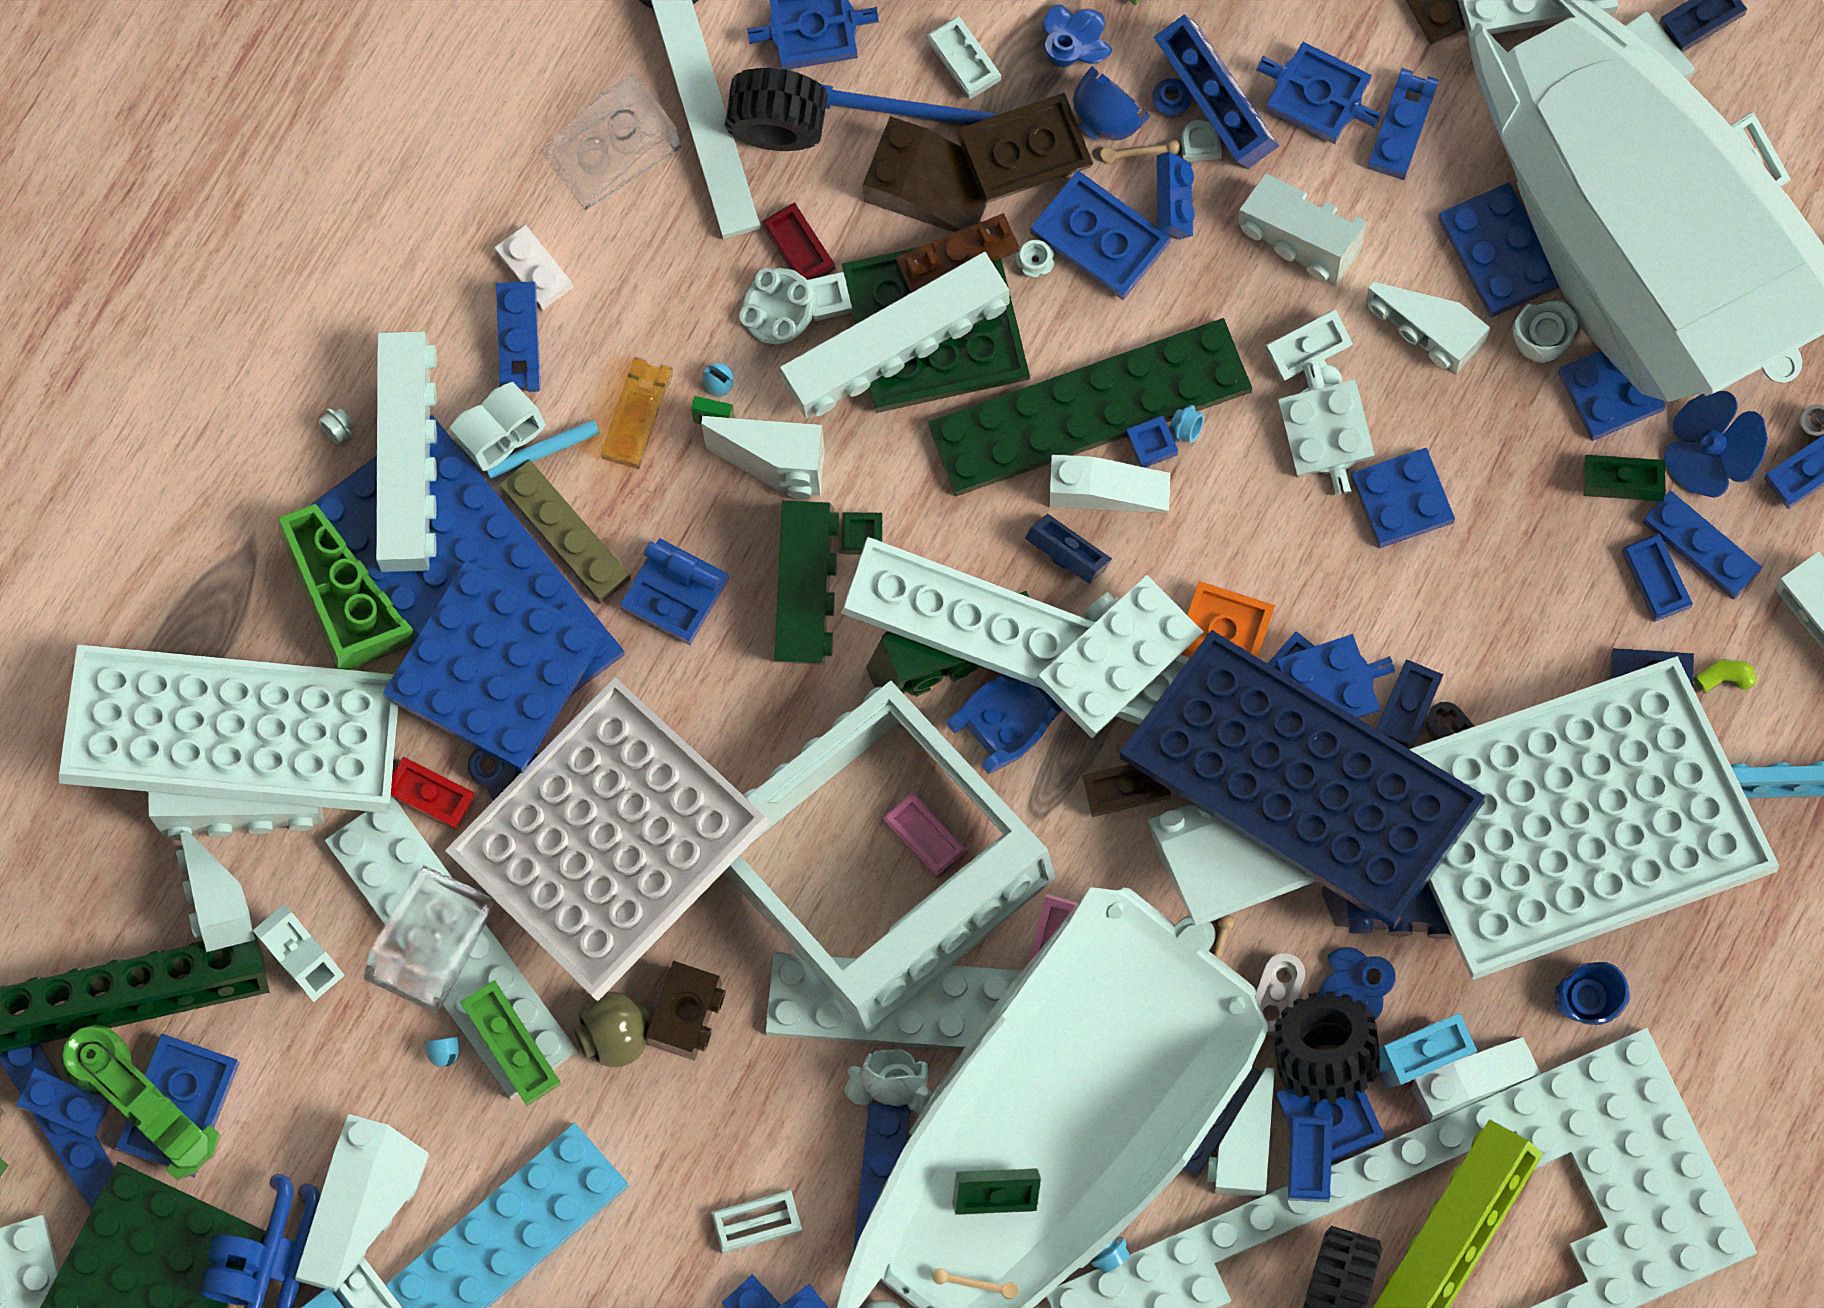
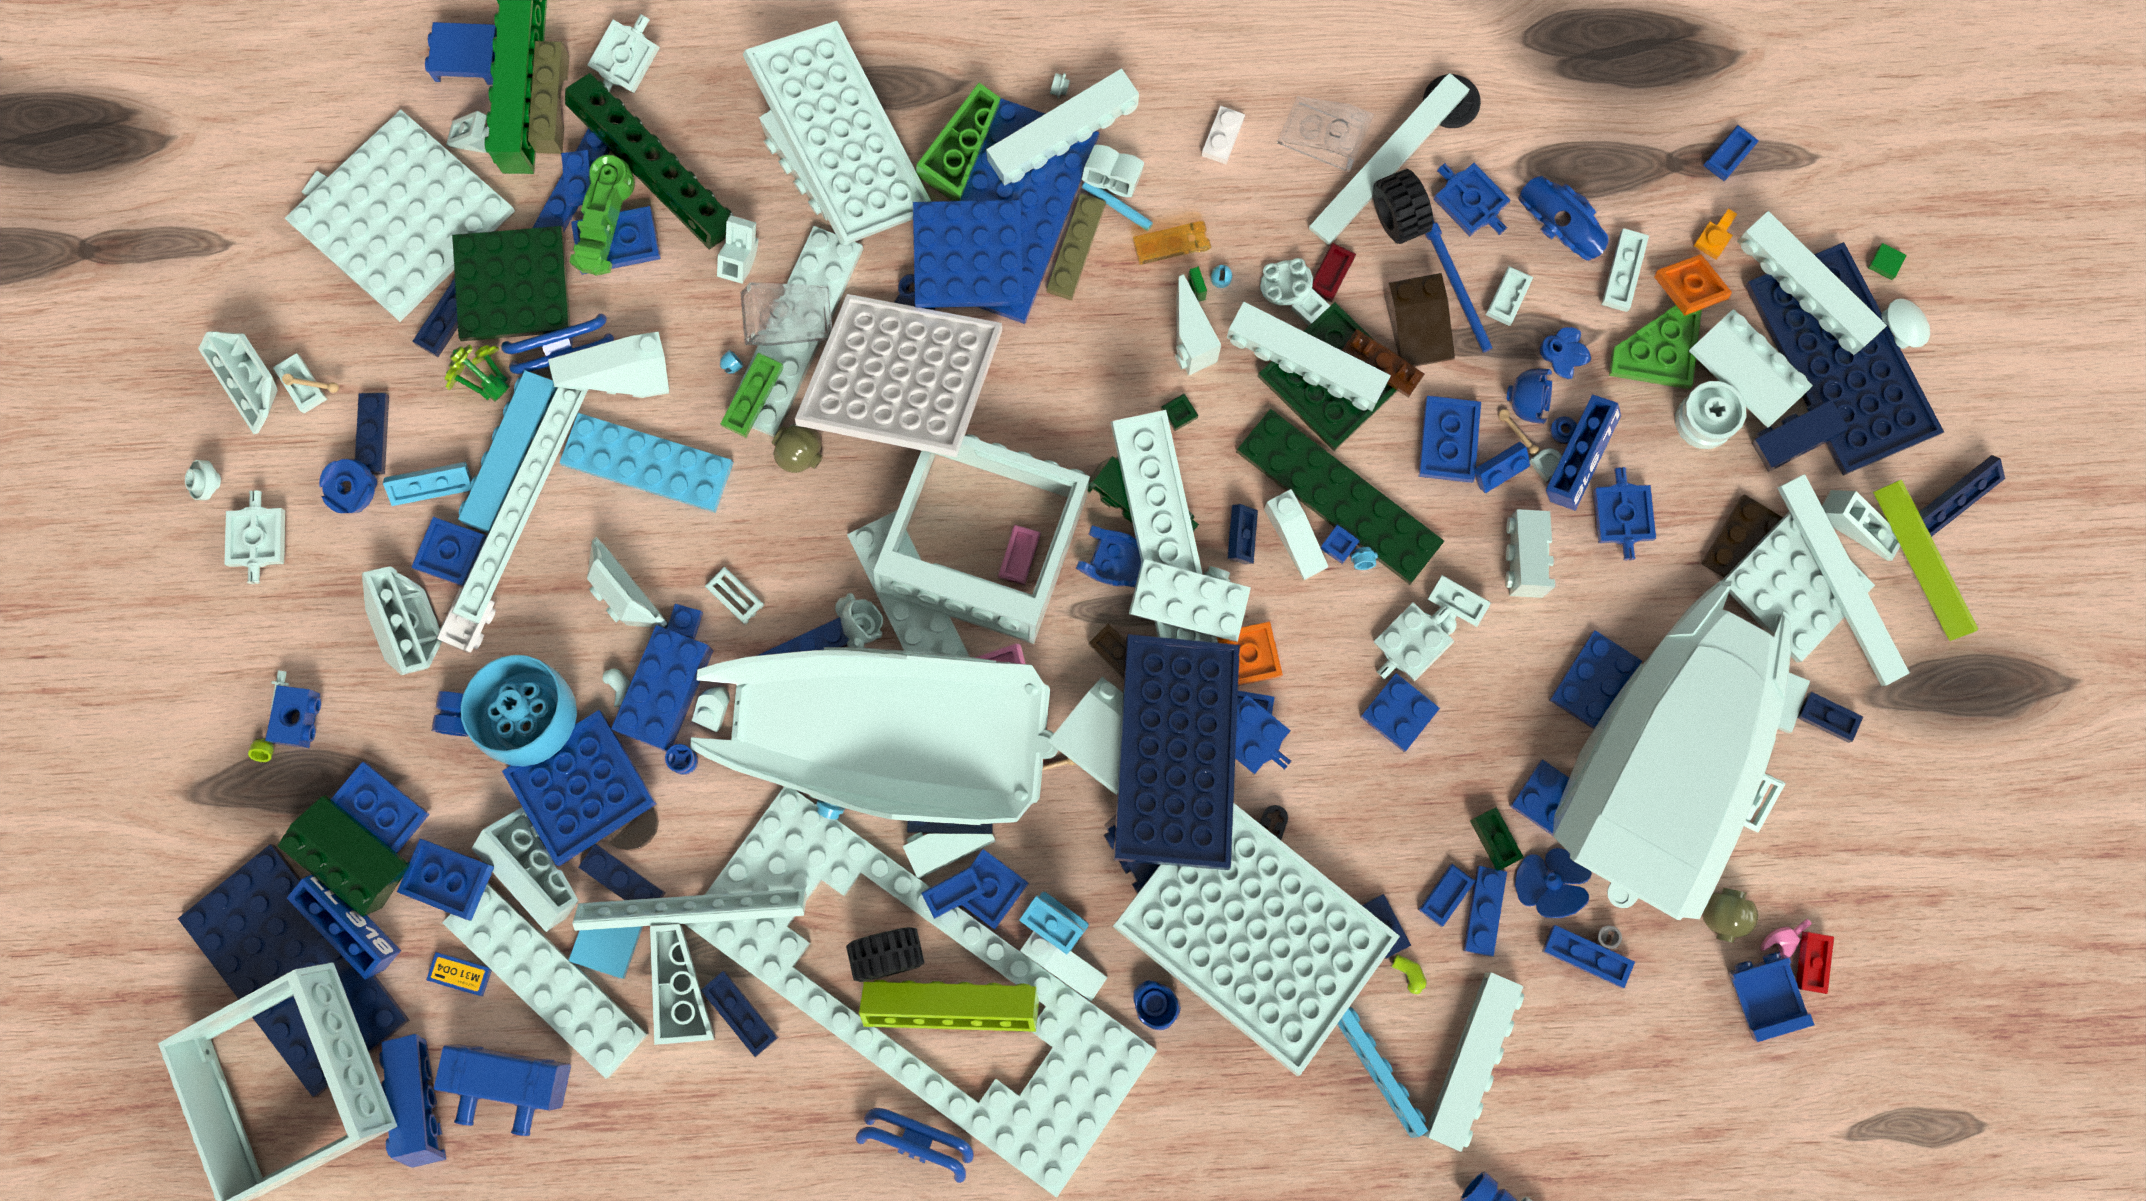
camera: 55 degrees right, 5 degrees up
light aqua slope [176,831,255,952] -> none
blue wheel [199,1234,266,1306] -> none
red plate [390,756,475,831] -> none
blue plate [496,281,541,392] -> none
blue plate [620,538,729,645] -> none
dark brown brick [646,961,726,1061] -> none
dark green wedge [774,500,839,665] -> none
tan hinge [932,1268,1018,1299] -> none
dark green plate [952,1168,1041,1215] -> none
dark brown plate [956,92,1093,204] -> none
light aqua plate [1016,240,1054,278] -> none
white plate [1256,953,1305,1035] -> none
black tyre [1273,991,1381,1104] -> none
blue plate [1318,947,1396,1020] -> none
light aqua slope [1366,282,1490,374] -> none
blue plate [1367,68,1439,180] -> none
dark blue plate [1376,659,1444,749] -> none
light aqua hair [1512,300,1579,363] -> none

